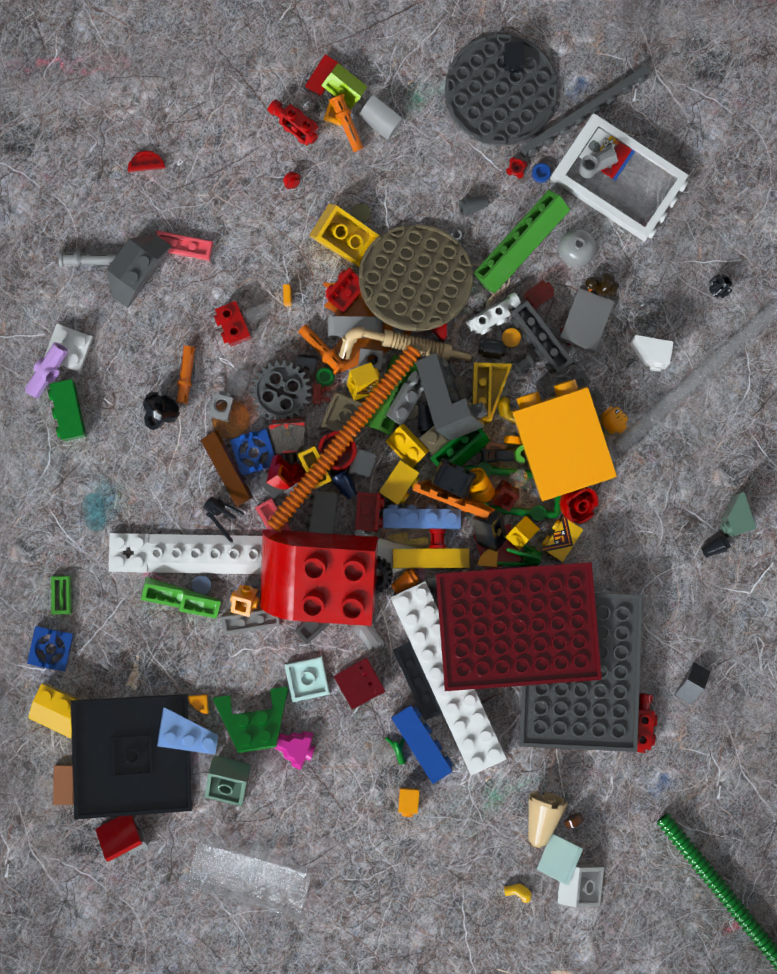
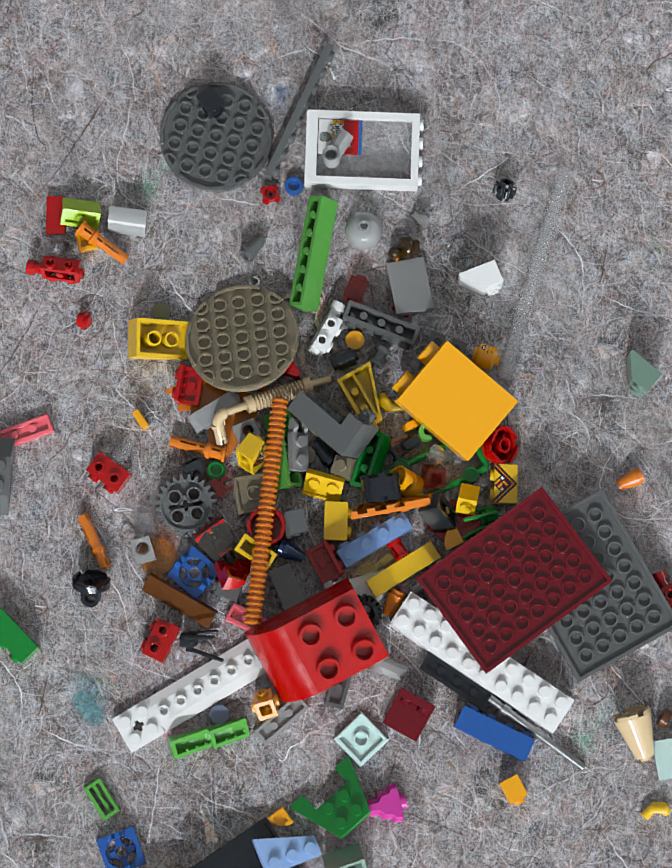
camera: 30 degrees left, 5 degrees down
green bar [385,737,406,765] -> none
black cone [701,534,731,558] -> none
none -> red brick [140,617,181,664]
none -> light grey tile [411,210,430,228]
none -> flat silver bar [487,695,586,771]
none -> orange cone [616,467,646,491]

